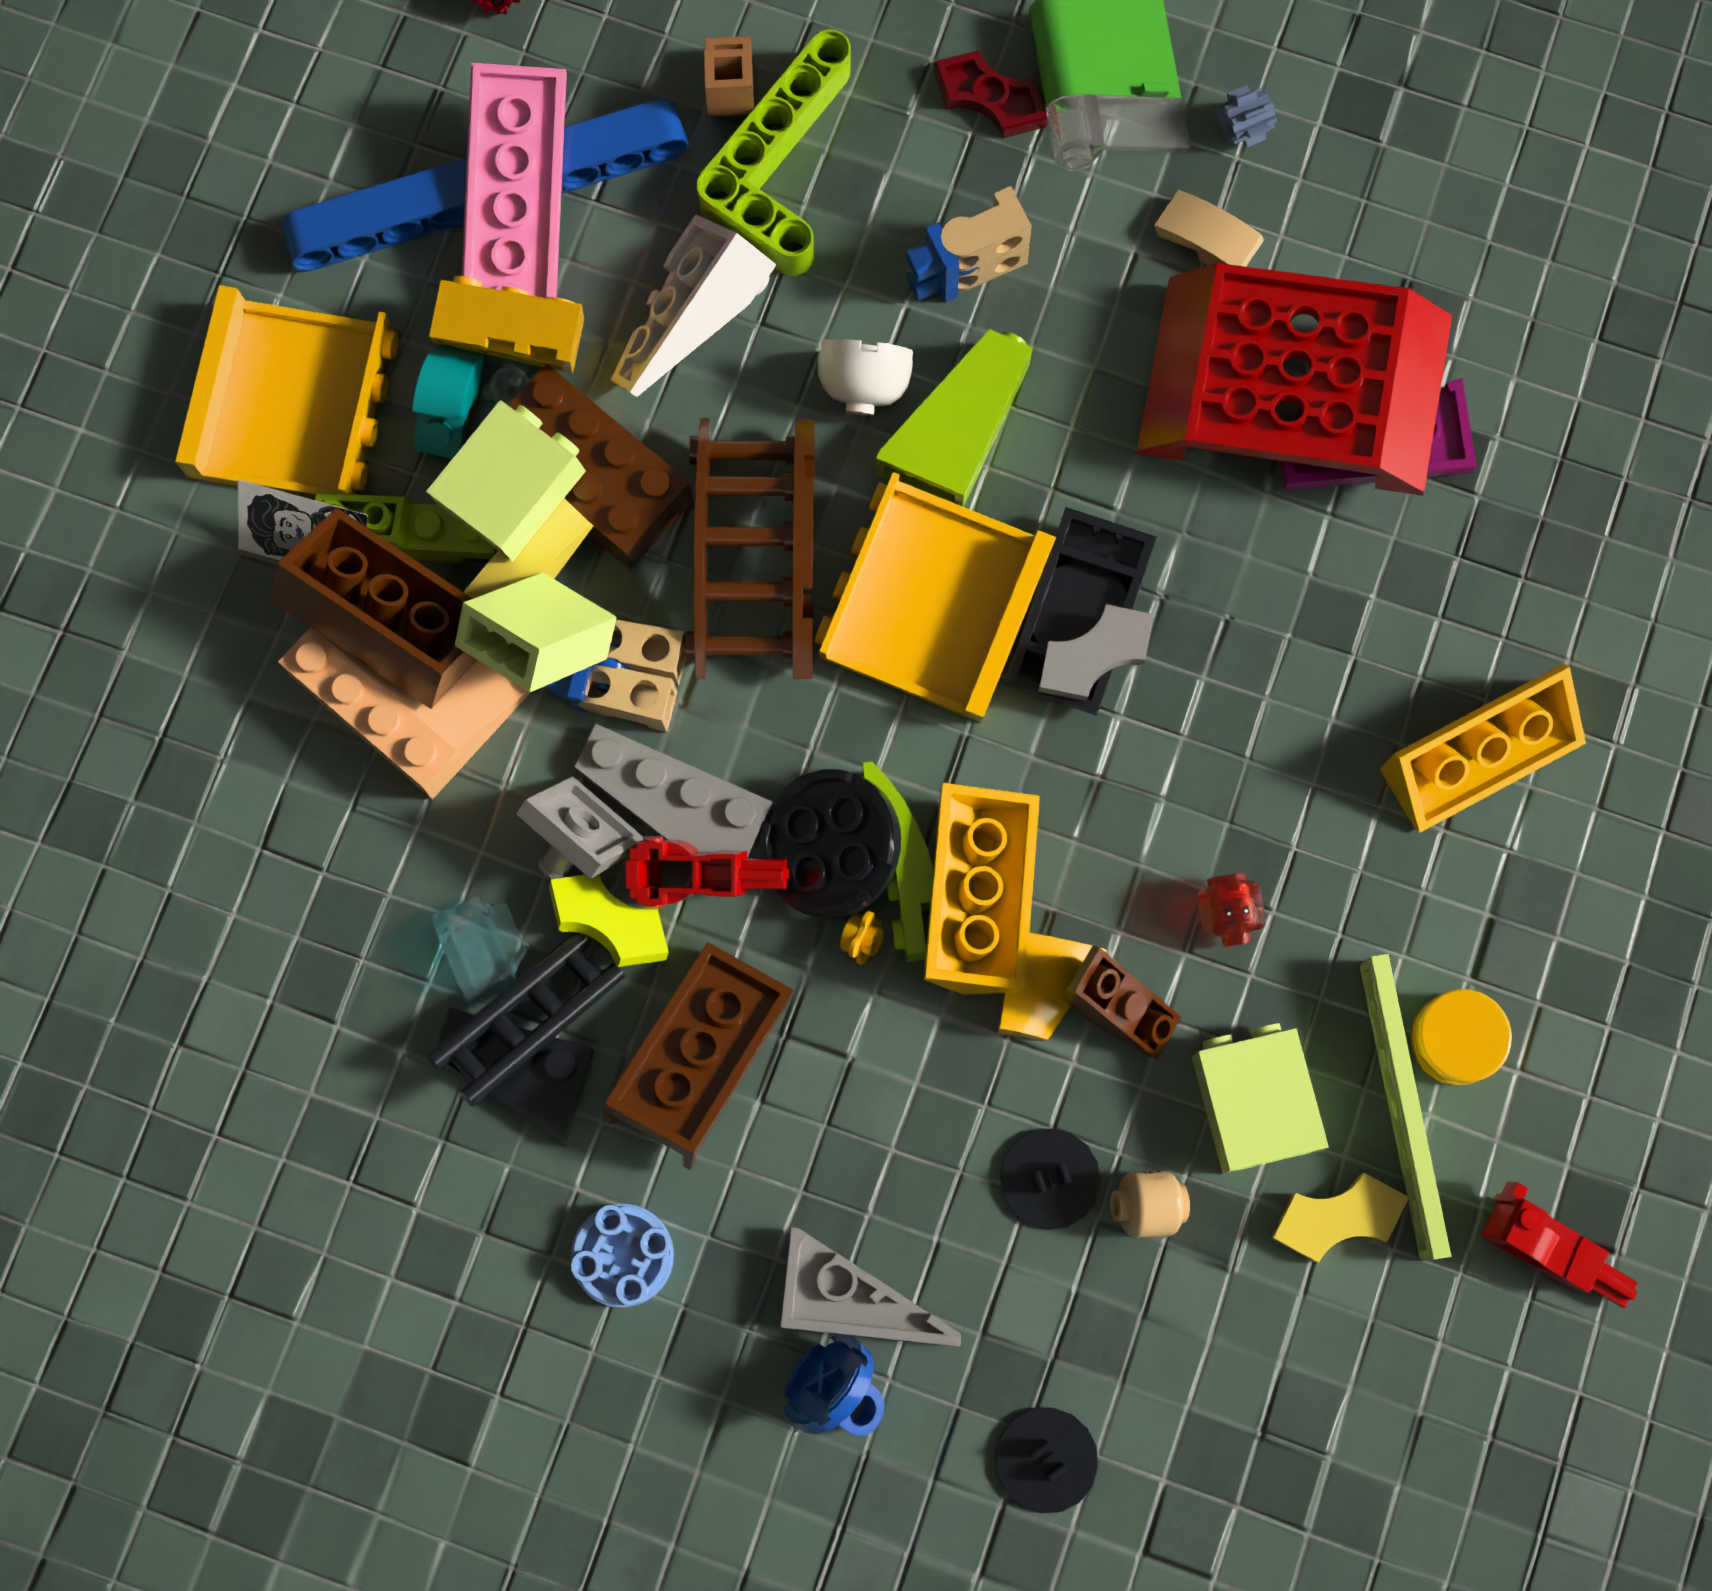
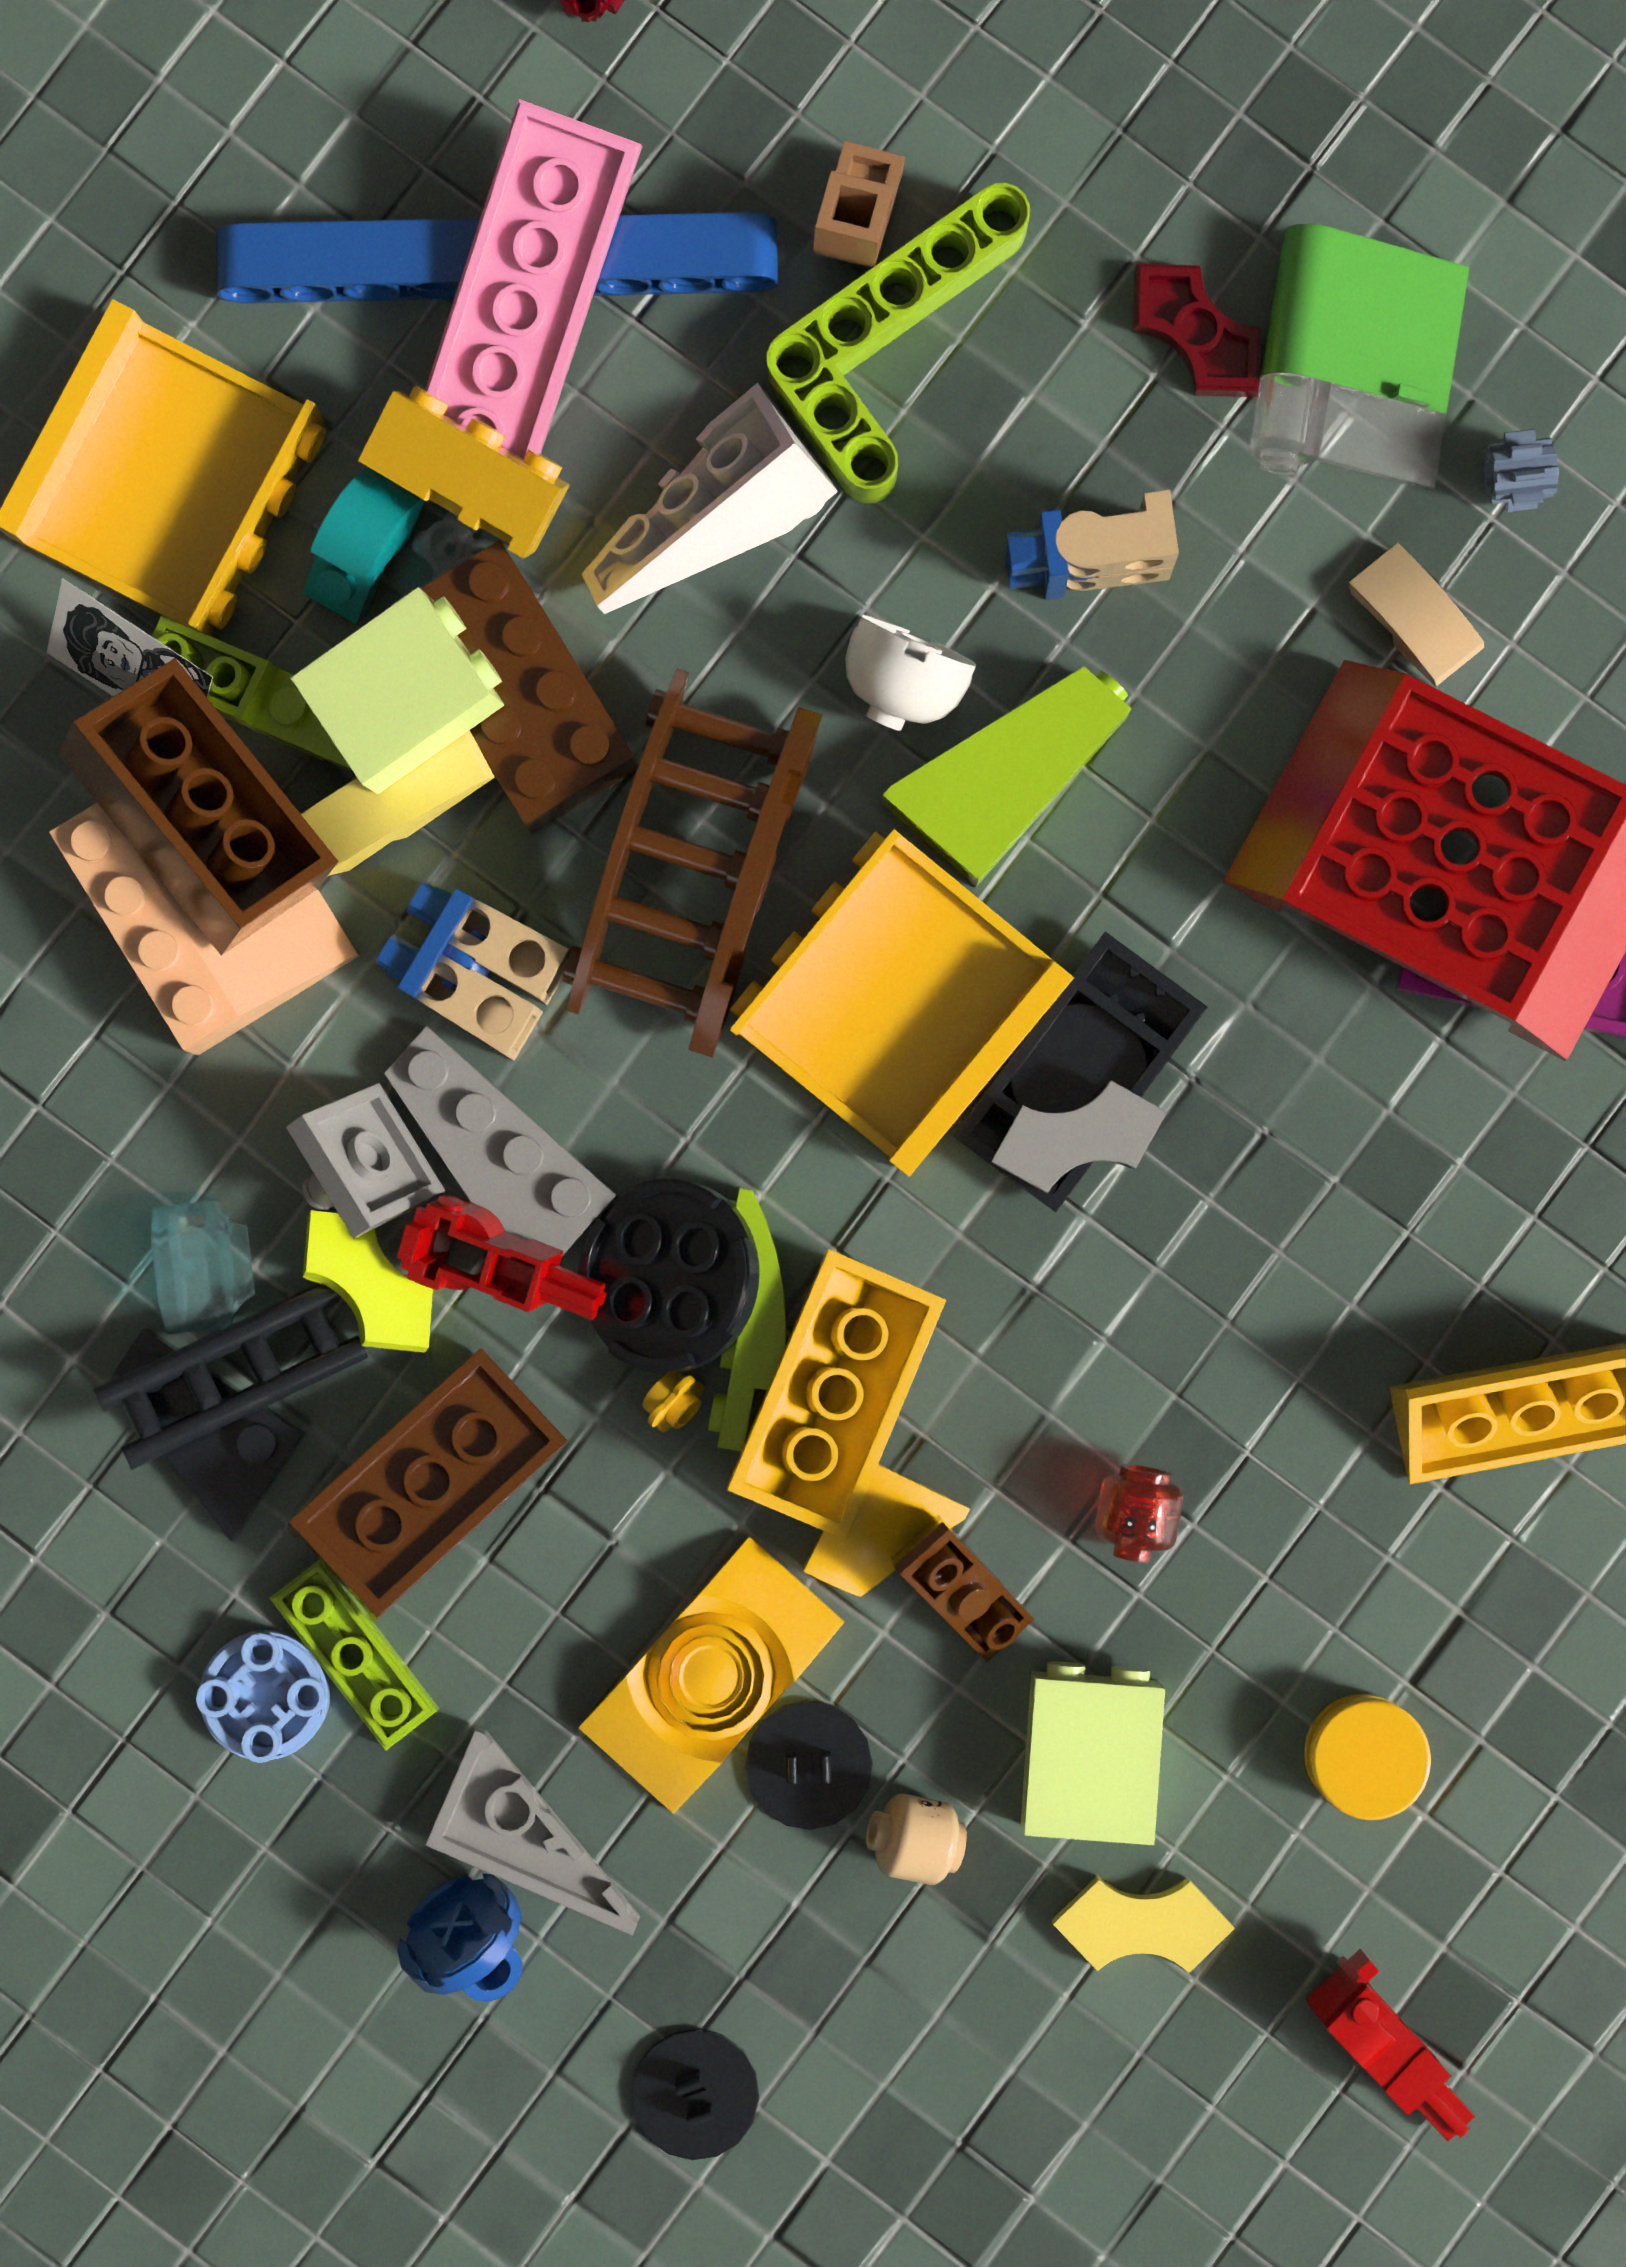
camera: 20 degrees right, 10 degrees up
yellowish green brick [455,572,617,692] -> none
yellowish green tile [1360,954,1452,1261] -> none
none -> lime tile [270,1560,439,1750]
none -> yellow slope [578,1535,844,1814]

